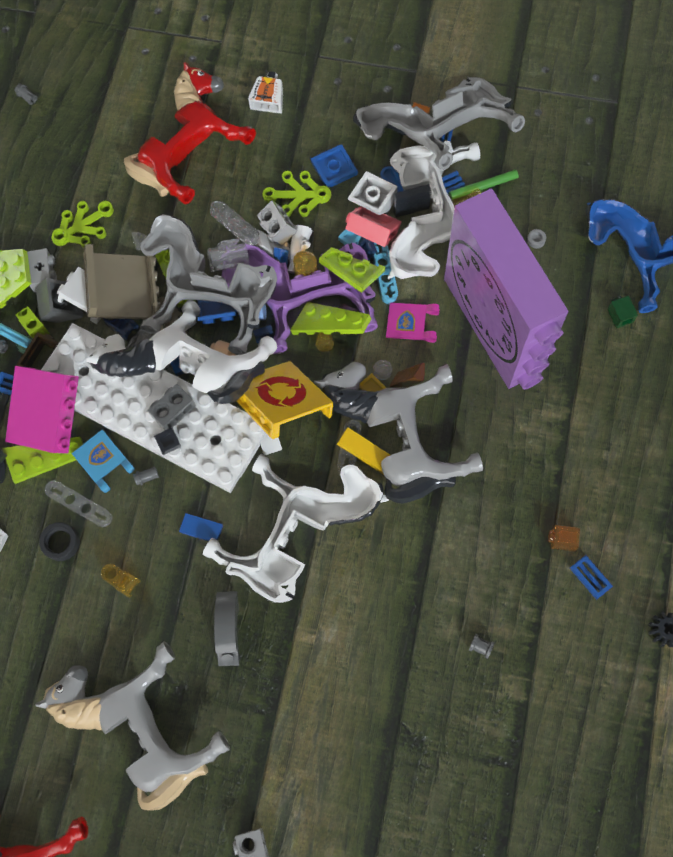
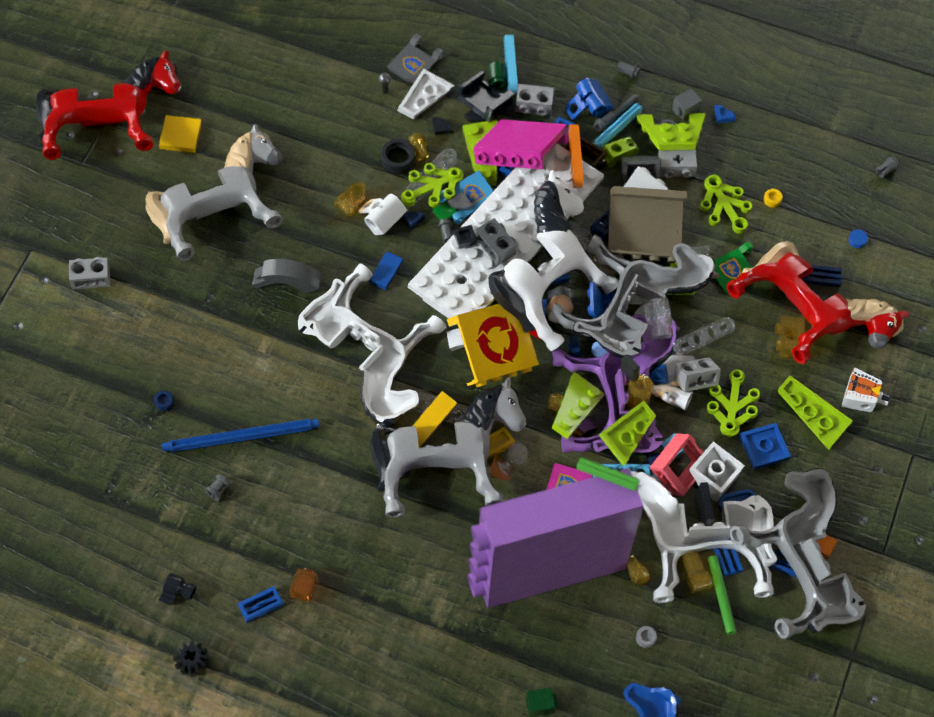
camera: 90 degrees right, 10 degrees down
none -> dark blue tile [154,391,174,411]
none -> yellow tile [159,115,202,153]
none -> black piece [159,572,197,605]
none -> blue piece [162,419,319,452]
none -> white piece [359,194,407,235]
none -> dark blue tile [400,211,425,229]
none -> lime plant [401,163,464,208]
none -> clear yellow cone [408,133,428,161]
none -> black tile [432,117,453,135]
none -> green tile [433,200,457,220]
none -> flat silver tile [448,192,473,211]
none -> orange beam [568,124,583,188]
none -> bright green axle [577,457,640,491]
none -> pearl dark grey tile [621,354,640,382]
none -> green flag [714,241,753,294]
none -> yellow tile [764,189,783,207]
none -> clear yellow brick [775,316,805,359]
none -> lime wing [777,376,853,450]
none -> dark blue tile [803,265,842,287]
none -> blue tile [848,230,868,249]

